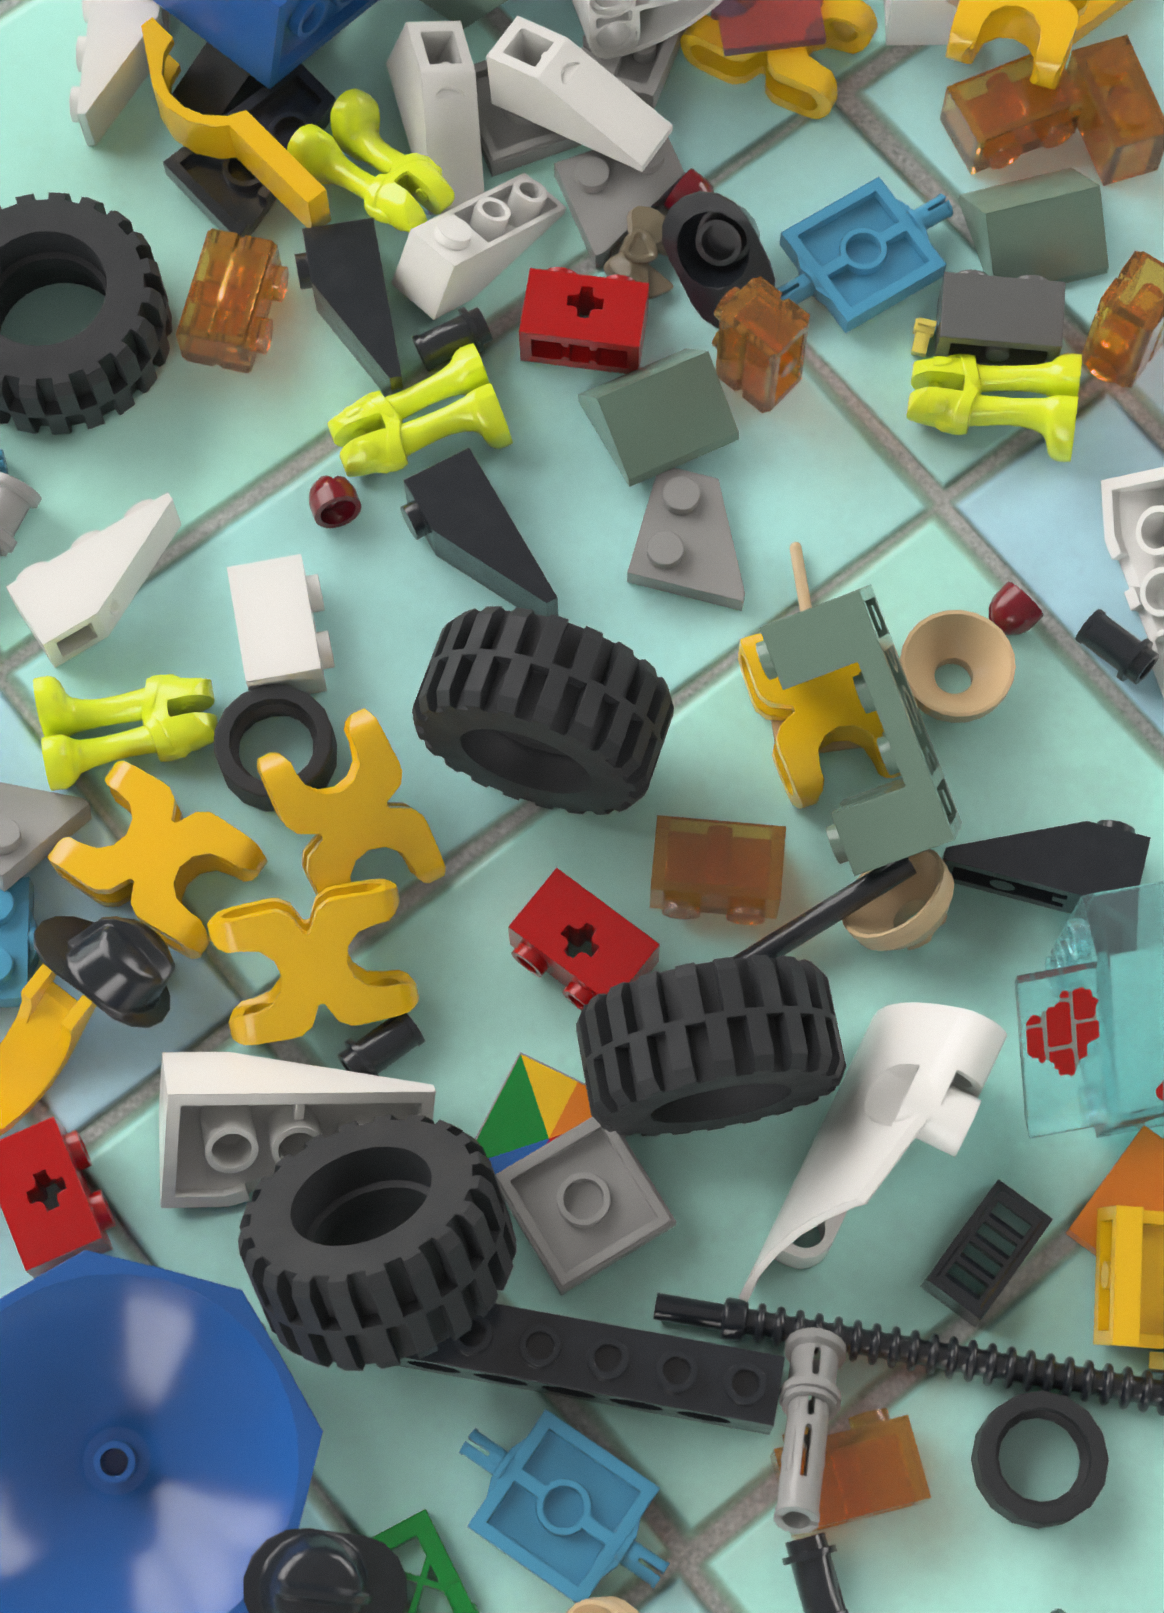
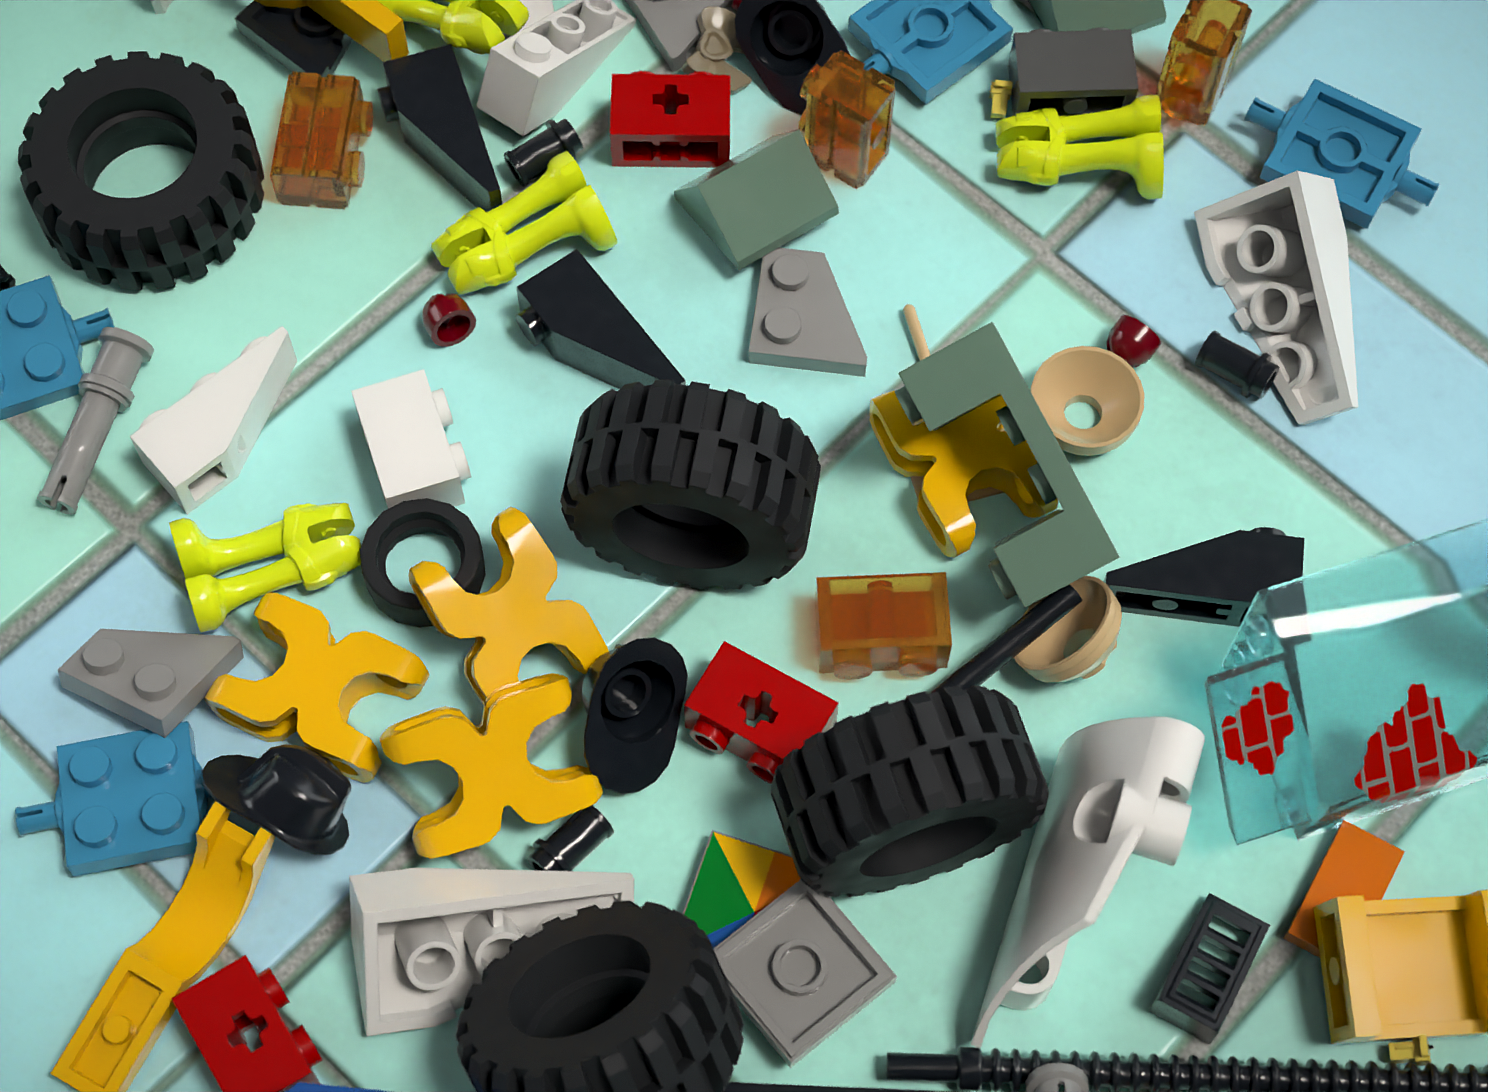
camera: 10 degrees left, 5 degrees down
none -> black piece [582,637,688,794]

